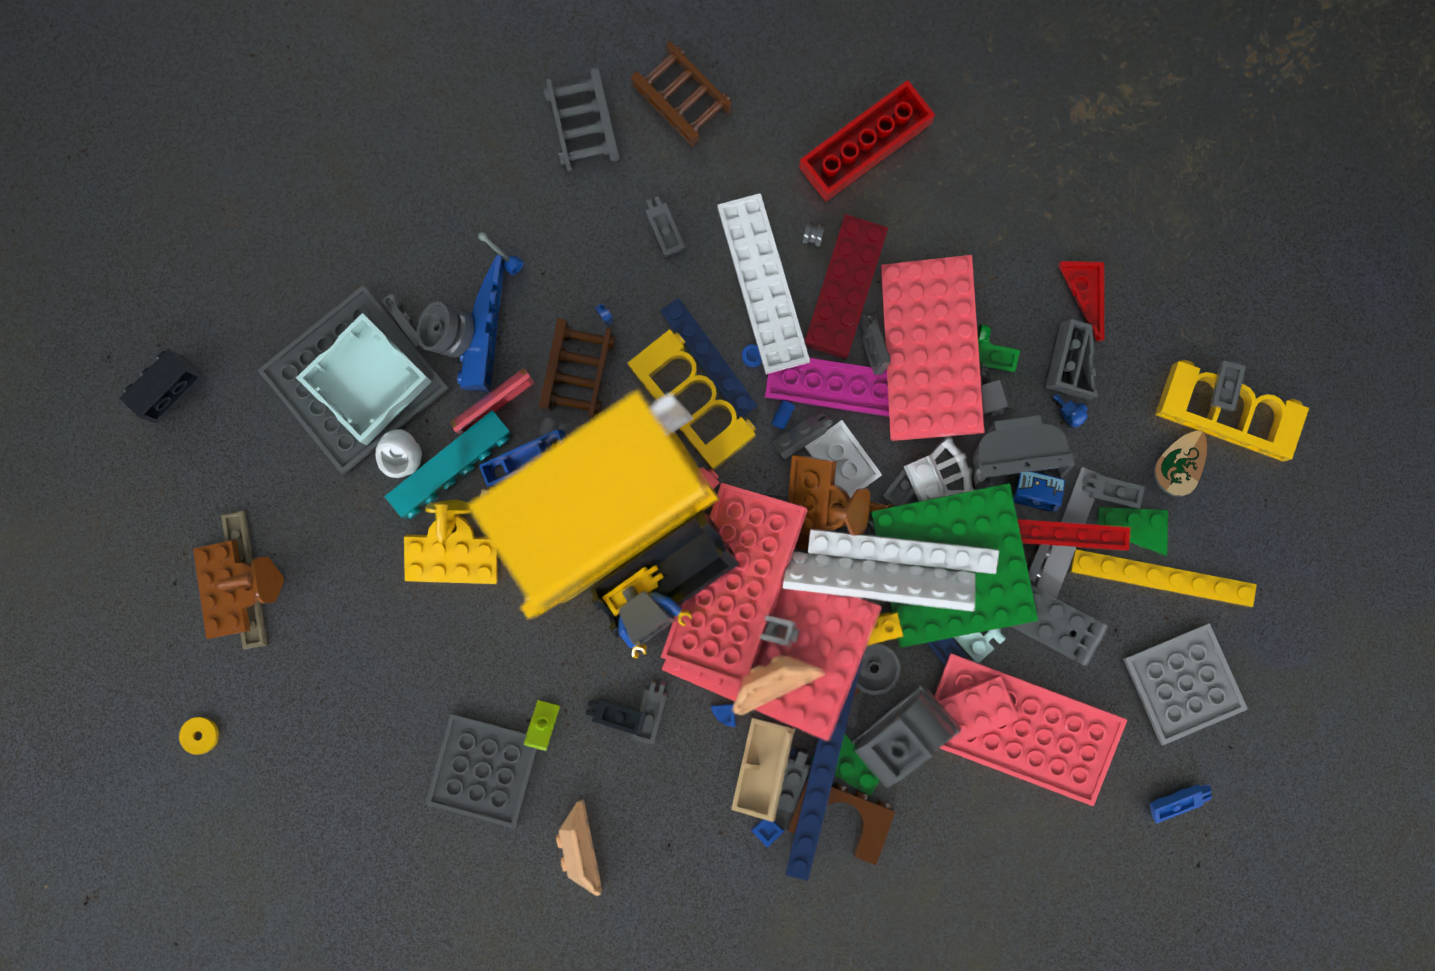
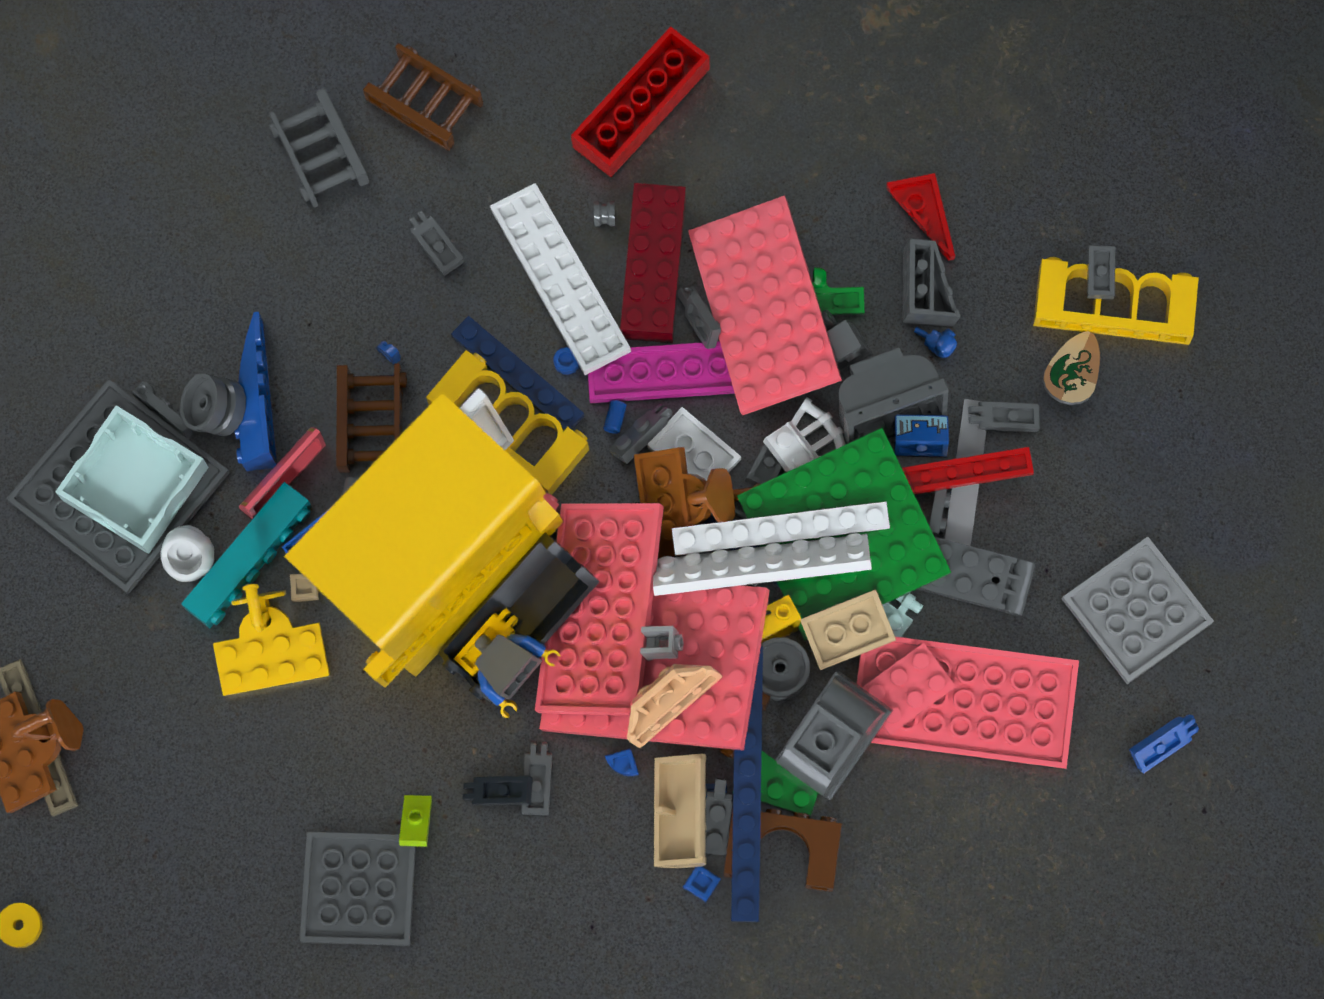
camera: 10 degrees left, 10 degrees down
hinge [478,232,524,275] -> none
light nougat wedge [556,798,602,896] -> none
yellow plate [1070,549,1257,607] -> none
green wing [1097,507,1168,556] -> none
none -> tan plate [801,590,896,671]

